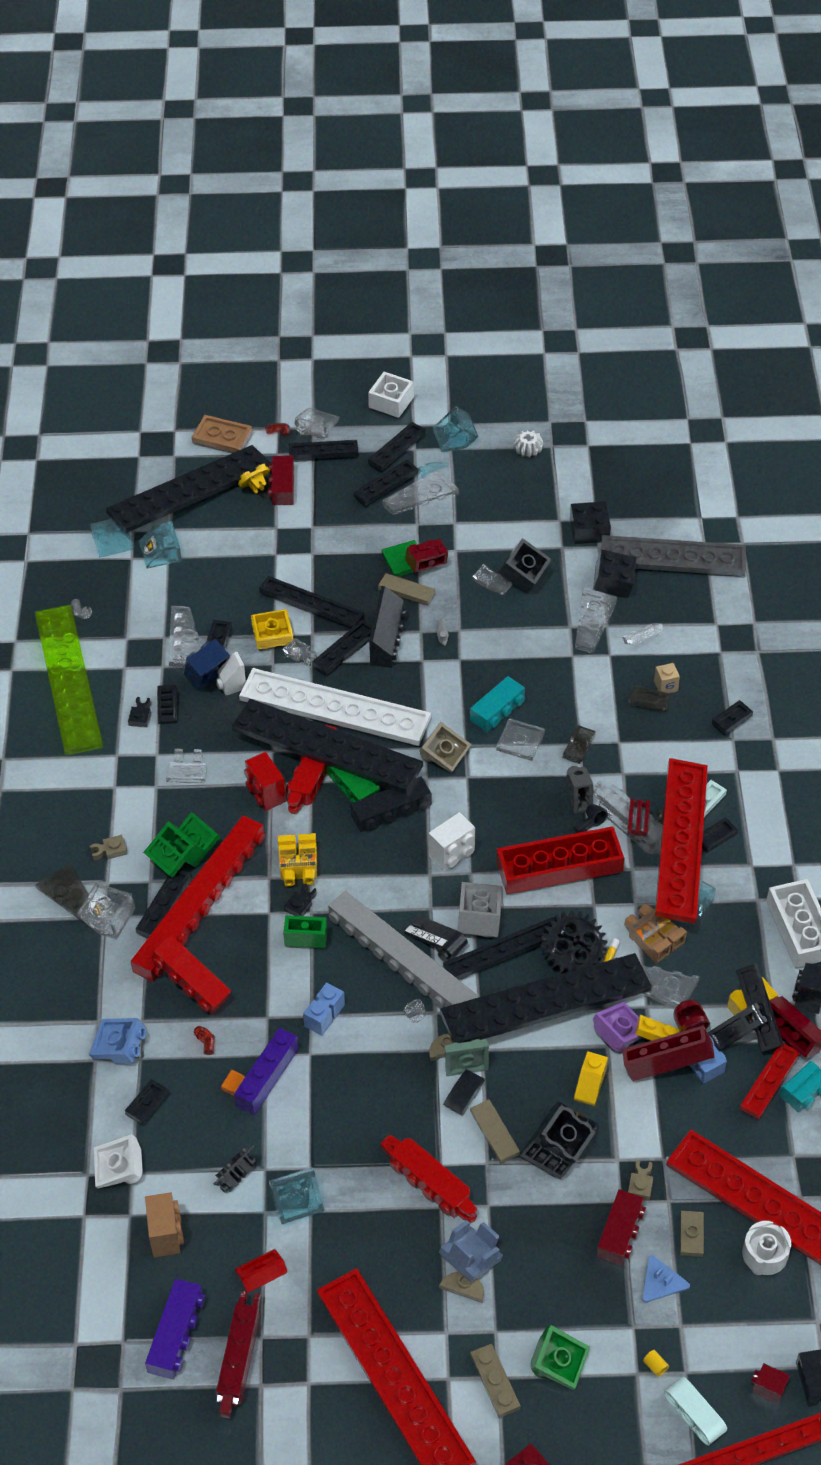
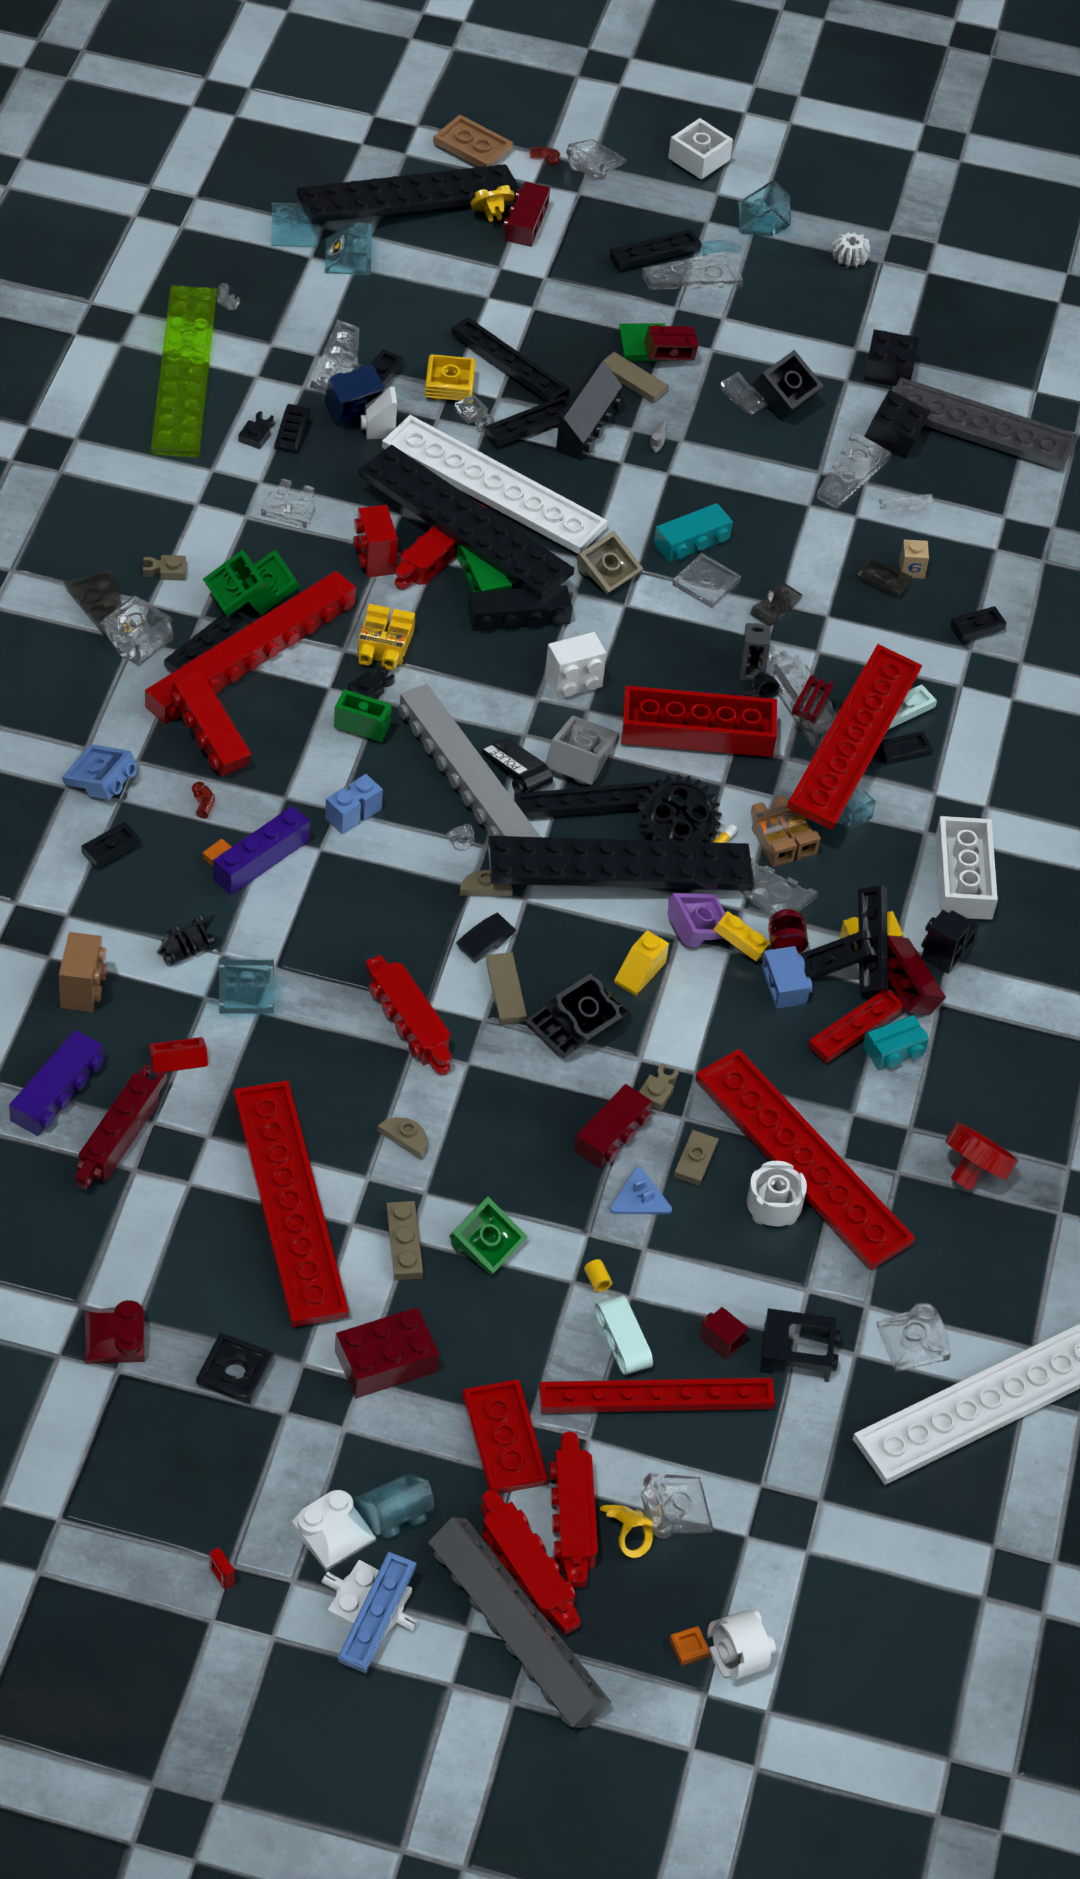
camera: 10 degrees right, 0 degrees up
white slope [94,1134,142,1188] -> none
black plate [289,440,358,460] -> none
black plate [368,422,425,472] -> none
sand blue panel [439,1220,503,1283] -> none
sand green plate [445,1039,489,1077] -> none
dark red brick [622,1025,715,1081] -> none

